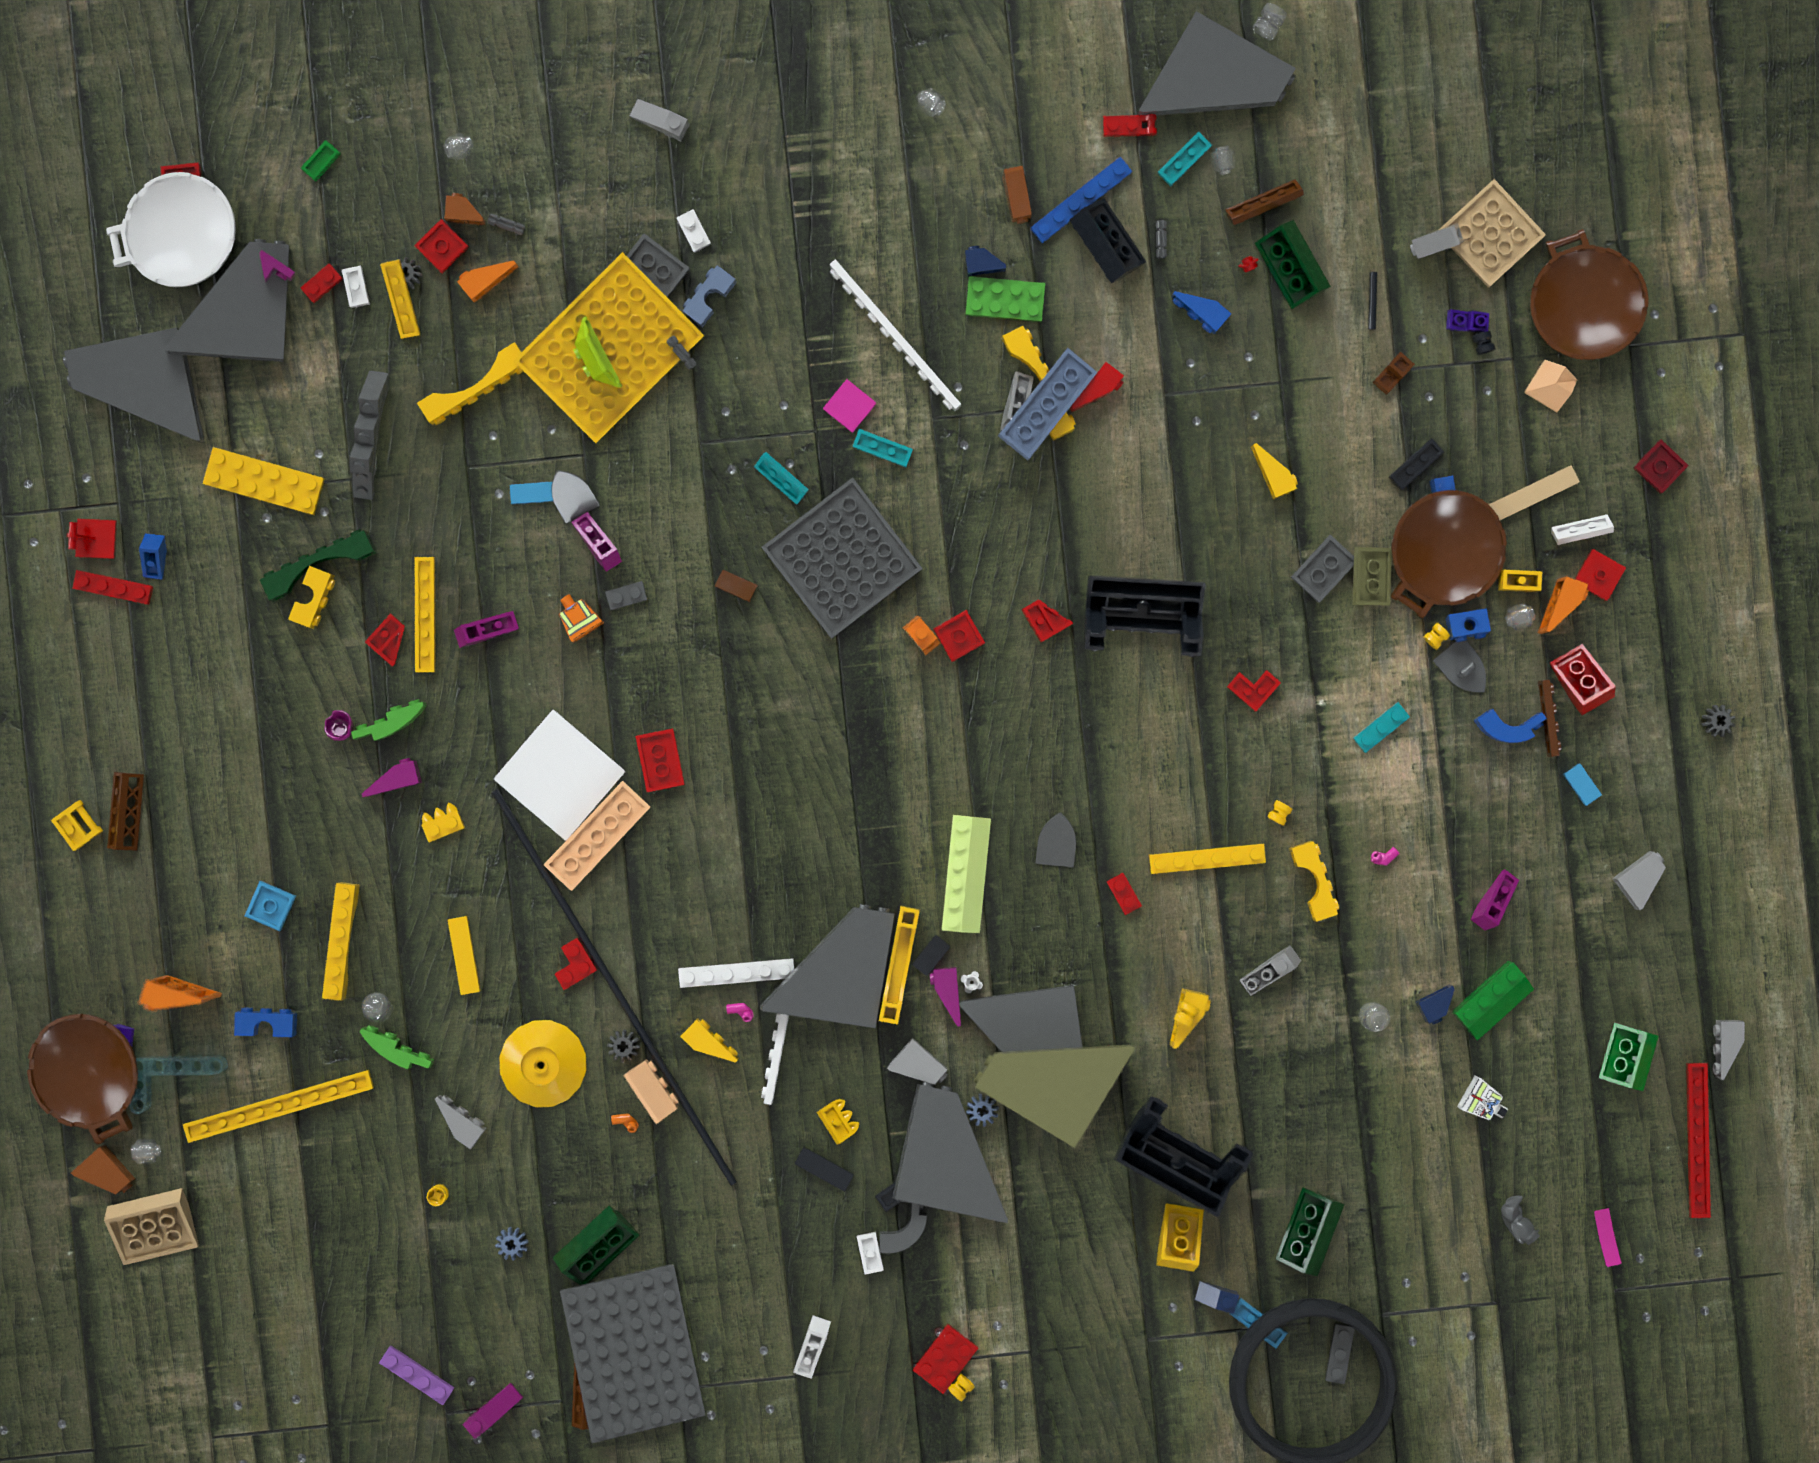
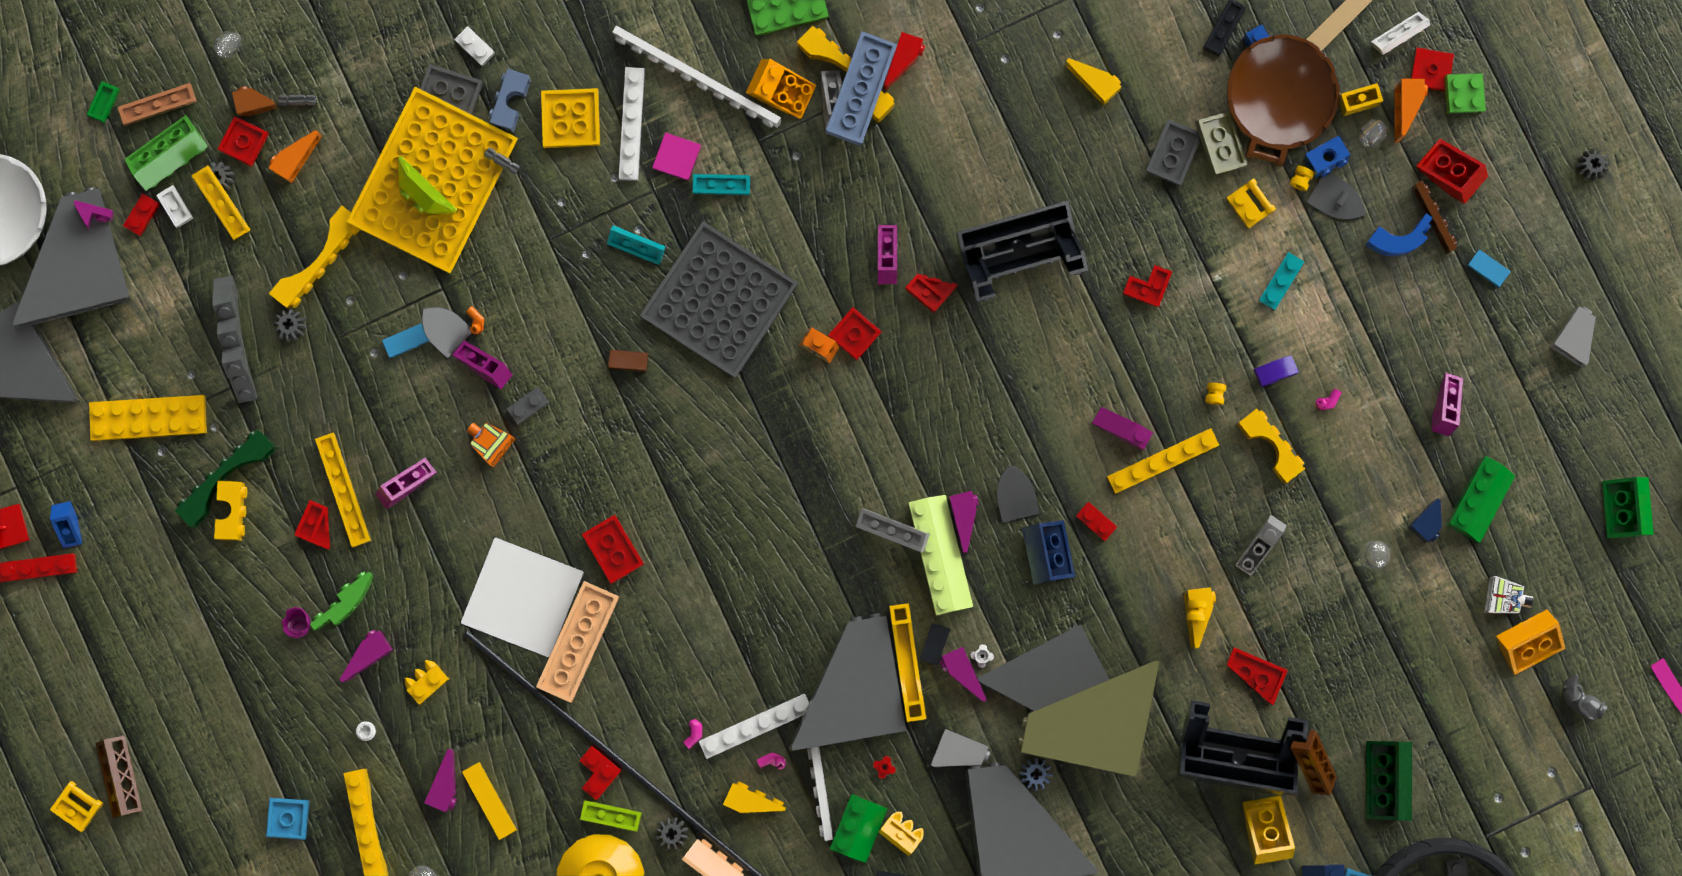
camera: 15 degrees left, 5 degrees down
none -> nougat plate [118,83,197,126]
none -> bright green slope [124,115,208,191]
none -> dark grey gear [273,309,306,342]
none -> white plate [356,721,376,741]
none -> magenta slope [424,749,457,812]
none -> orange arm [466,306,484,335]
none -> yellow plate [541,88,600,148]
none -> lime plate [580,800,642,832]
none -> white plate [619,67,645,181]
none -> dark pink arm [683,719,702,749]
none -> light orange slope [746,59,817,119]
none -> green slope [830,794,888,863]
none -> light grey plate [856,509,930,552]
none -> red plate [873,756,896,779]
none -> magenta slope [878,225,897,284]
none -> magenta slope [949,491,979,554]
none -> dark blue slope [1022,520,1075,585]
none -> magenta slope [1092,407,1154,451]
none -> yellow plate [1226,179,1276,229]
none -> red wing [1226,647,1288,706]
none -> dark purple slope [1253,356,1299,387]
none -> reddish brown fence [1291,730,1337,796]
none -> bright green plate [1444,74,1486,113]
none -> light orange slope [1496,610,1566,675]

